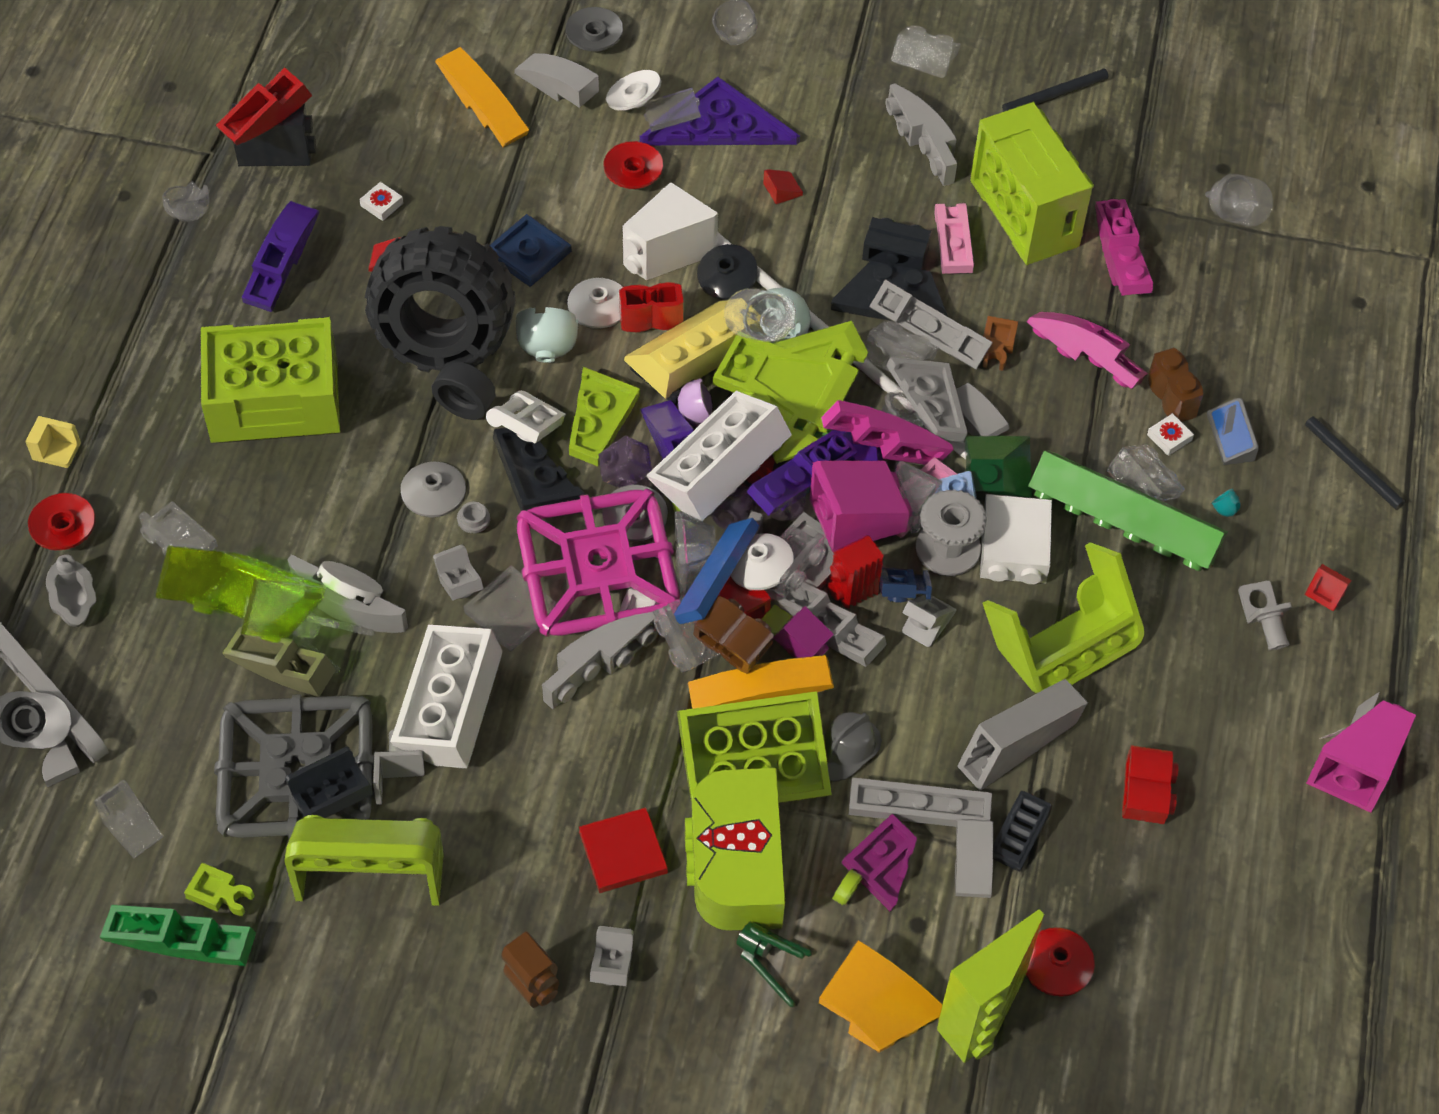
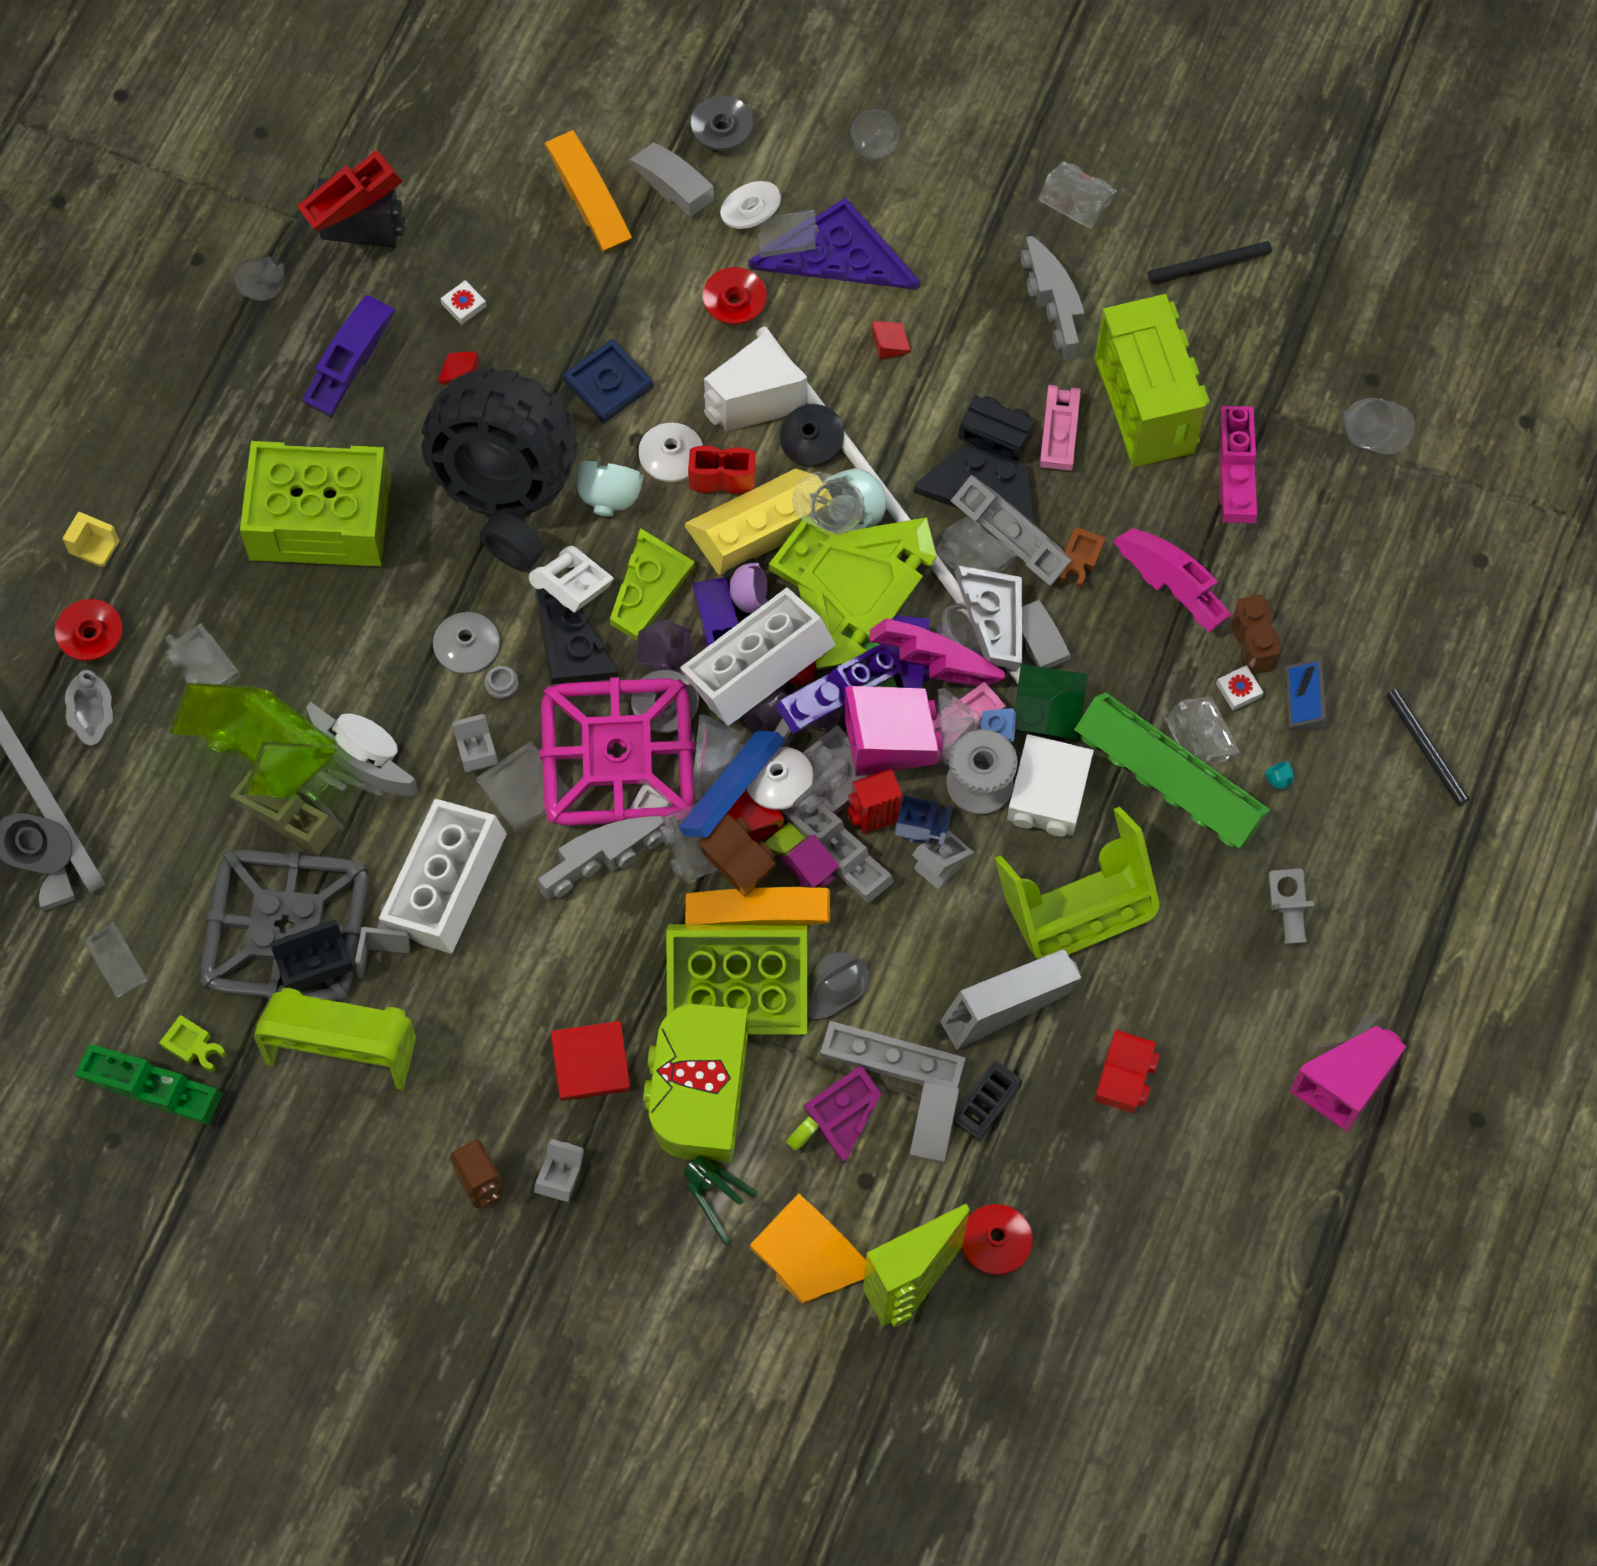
camera: 10 degrees right, 10 degrees up
red tile [1304,564,1352,611] -> none

